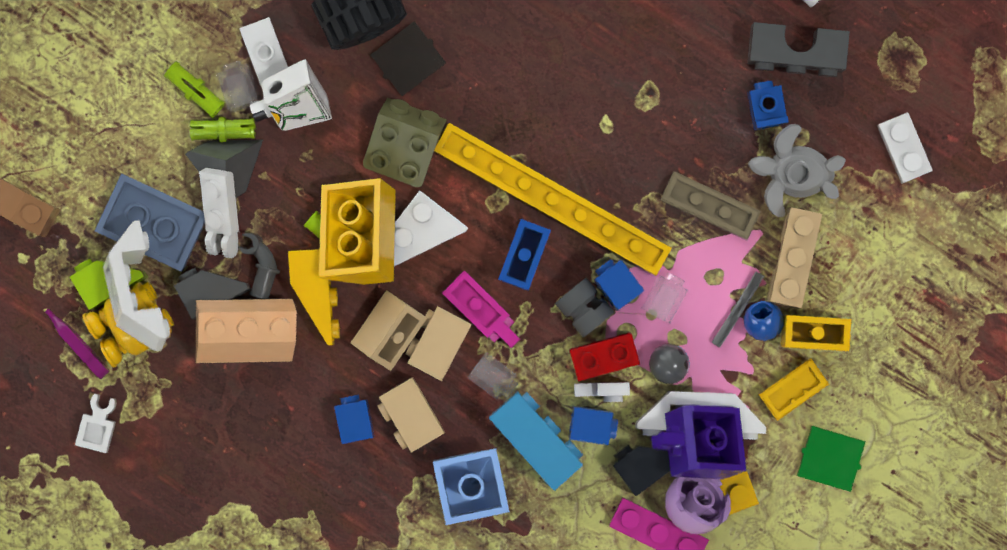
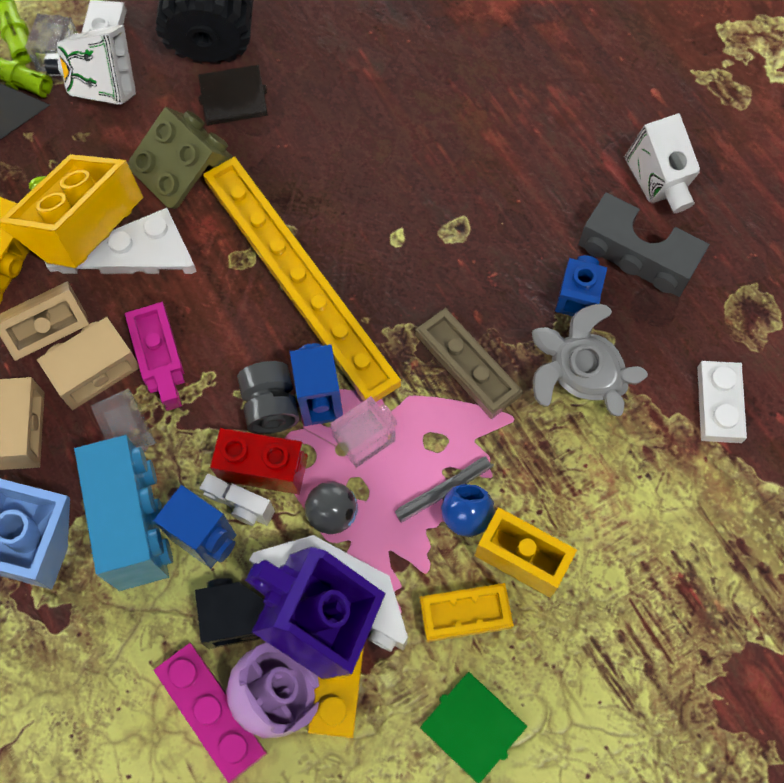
camera: 30 degrees right, 20 degrees down
blue brick [498,219,551,291] -> none
tan arch [767,207,822,309] -> none

